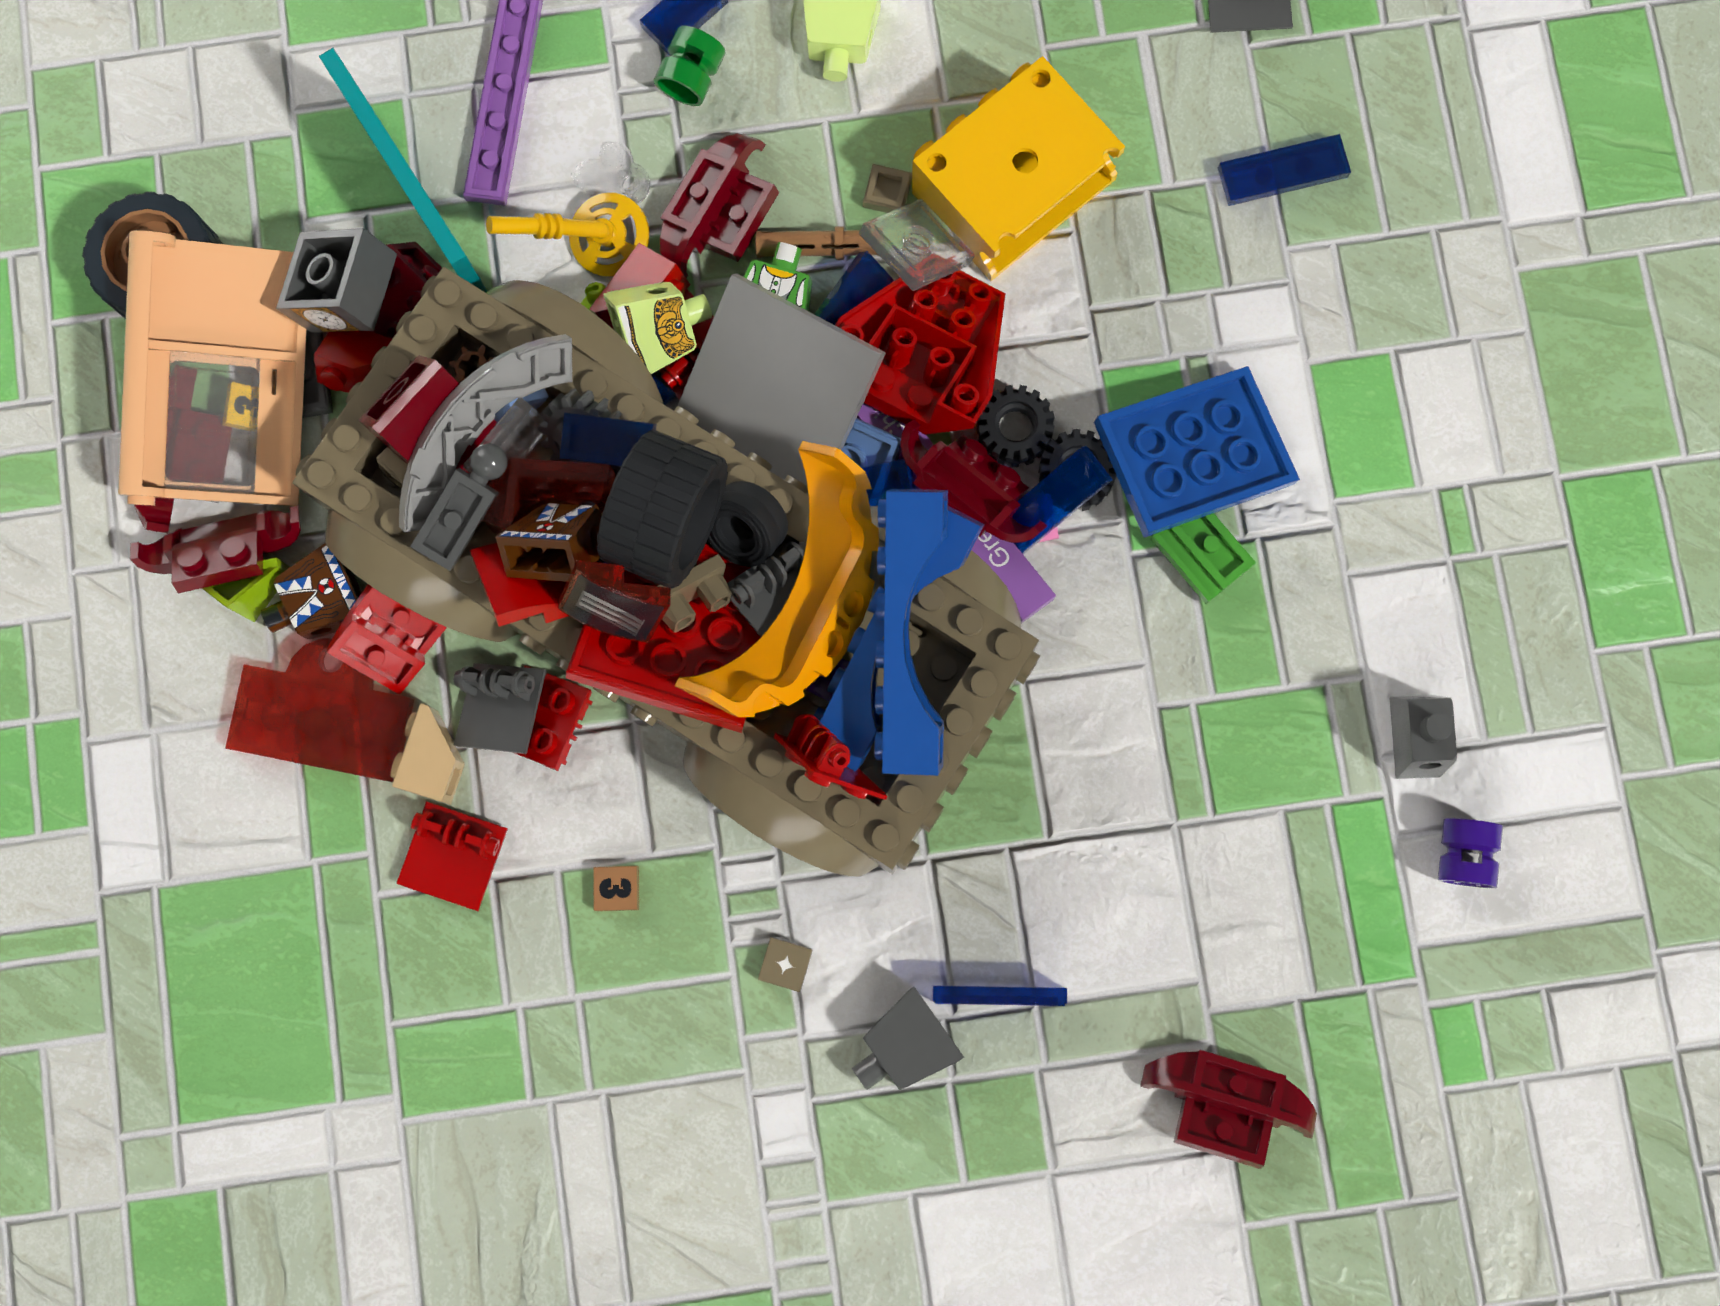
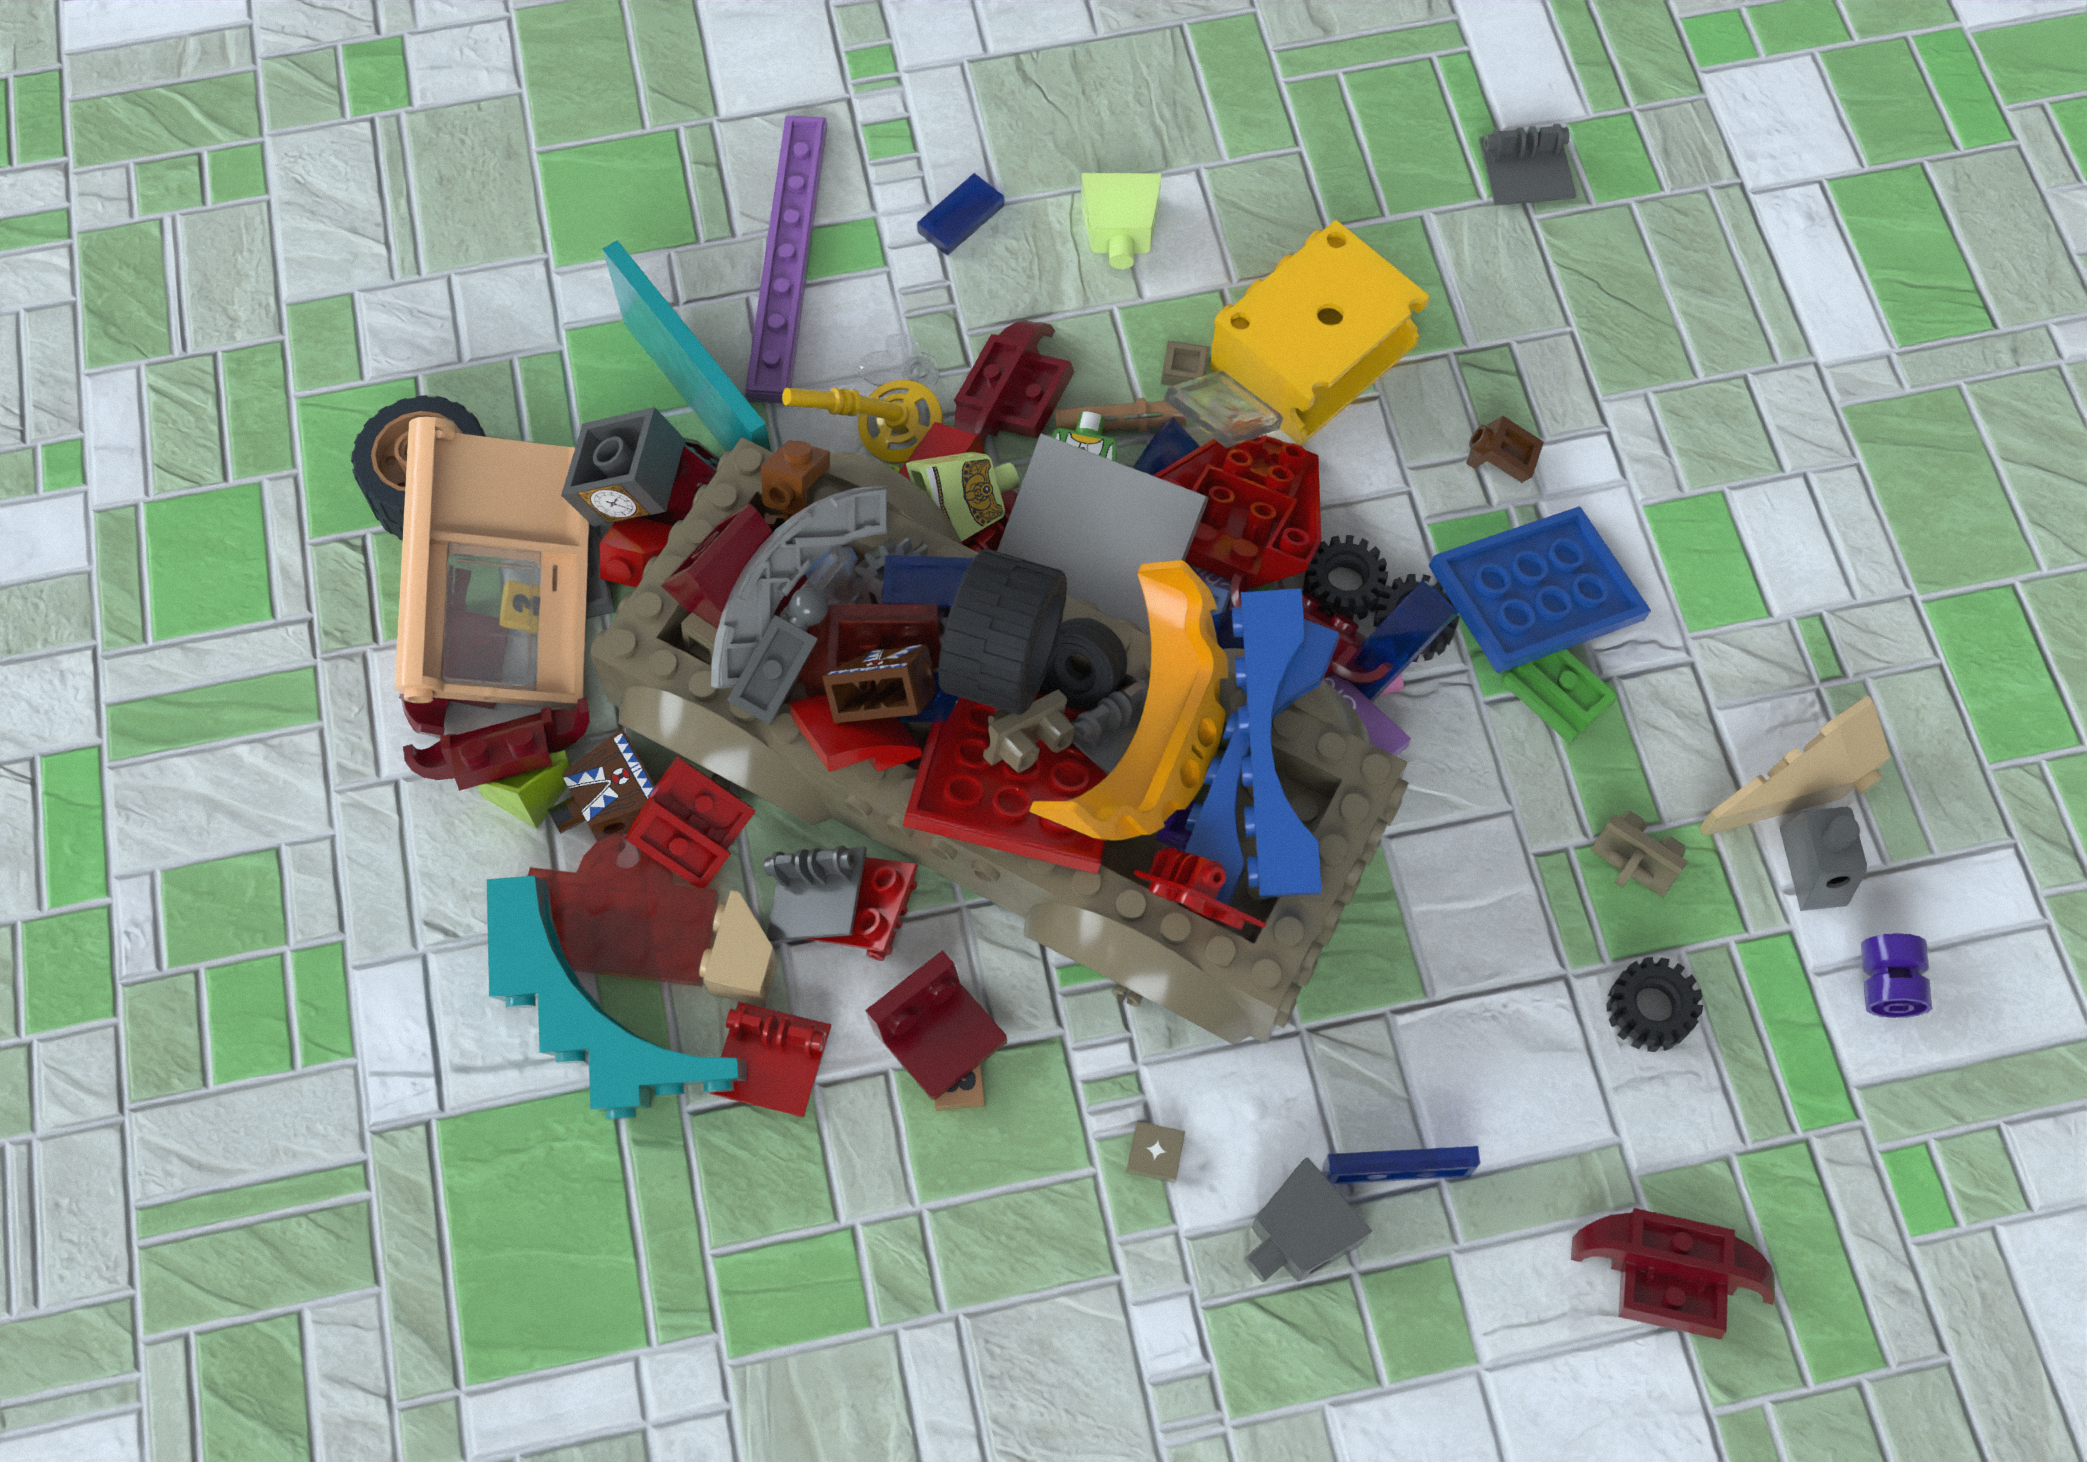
camera: 10 degrees left, 15 degrees down
slope [558,560,671,643] -> none
green wheel [653,26,726,106] -> none
clear blue tile [1217,134,1351,206] -> none
none -> teal arch [487,876,747,1120]
none -> dark orange bracket [761,440,830,515]
none -> dark red bracket [865,950,1008,1100]
none -> reddish brown bracket [1466,416,1544,483]
none -> dark tan hips [1591,811,1688,897]
none -> black tyre [1606,957,1703,1052]
none -> tan wedge [1699,695,1891,836]

